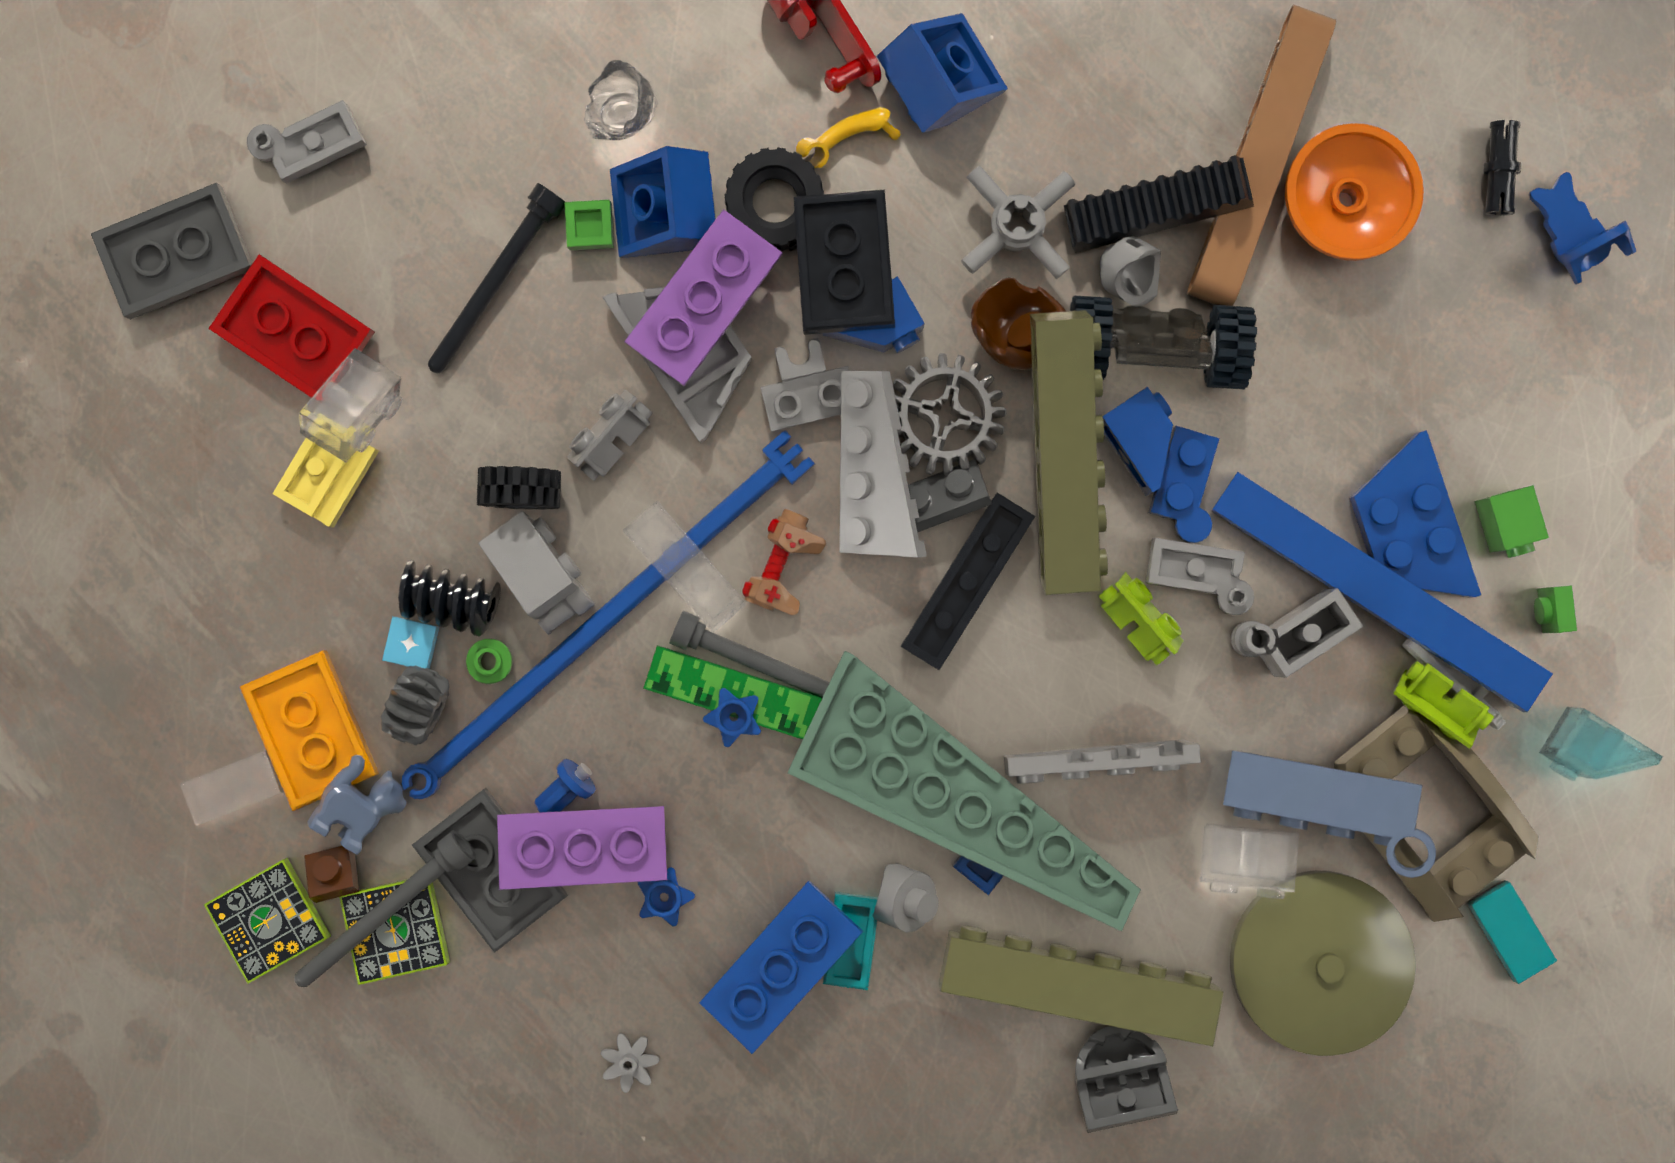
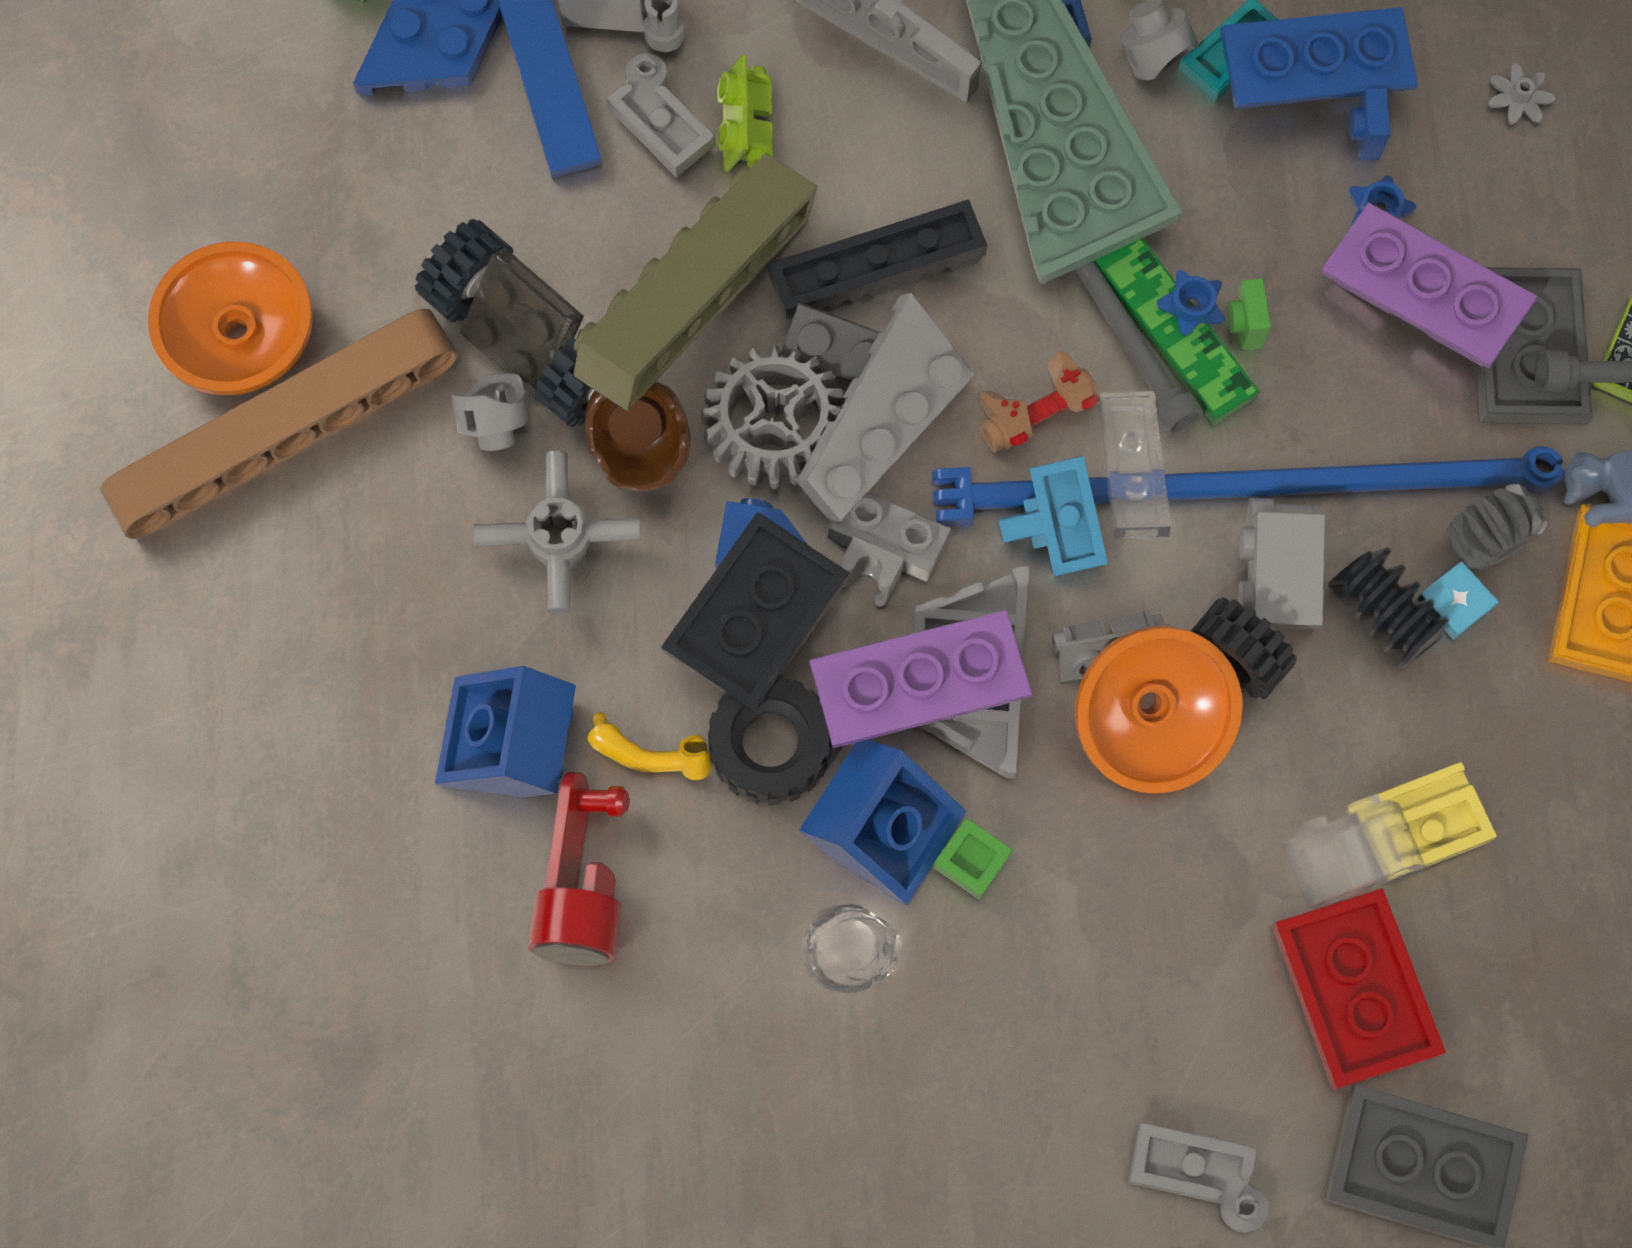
camera: 145 degrees left, 15 degrees down
black piece [428,183,565,373] -> none
bright green plate [466,639,513,684] -> none
blue piece [534,759,596,813] -> none
black gear [1064,155,1254,253] -> none
blue slope [1102,387,1173,496] -> none
blue hinge [1148,426,1220,543] -> none
black pin [1484,120,1521,216] -> none
blue hair [1529,172,1637,285] -> none
none -> dark azure hinge [998,455,1108,576]
none -> orange dish [1075,626,1243,794]
none -> bright green plate [1227,278,1271,351]
none -> blue plate [1348,88,1390,160]

